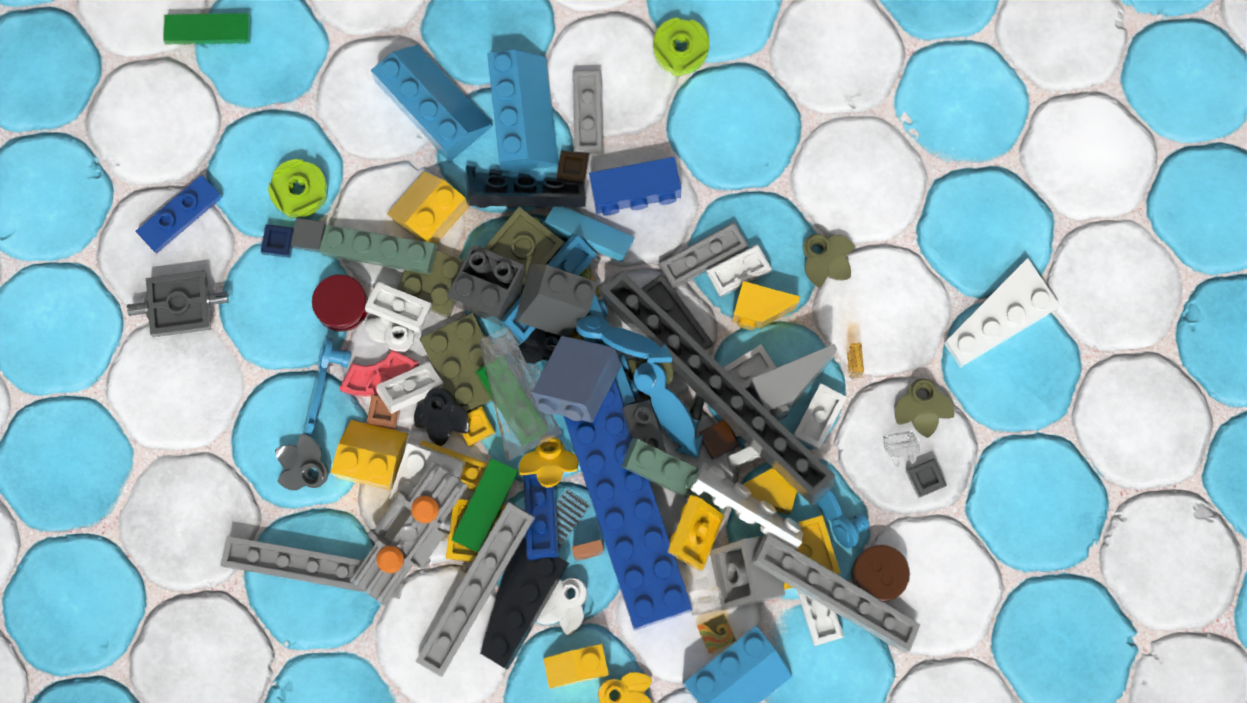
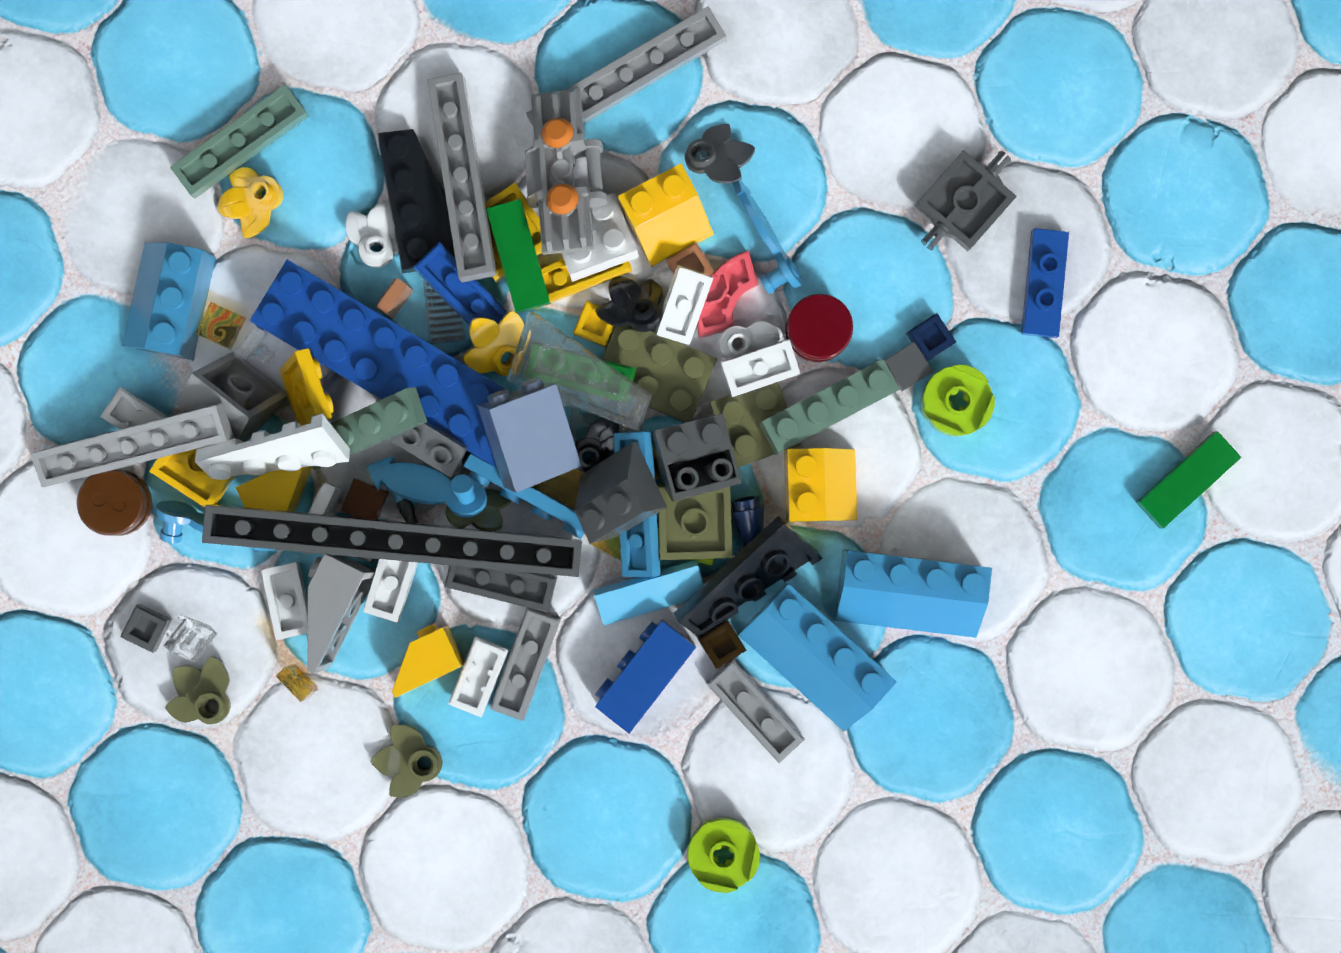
camera: 130 degrees right, 10 degrees up
yellow slope [543,644,609,689] -> none
dark azure brick [576,316,672,363] -> none
white wing [944,258,1060,368] -> none
none -> dark blue cone [731,496,764,548]

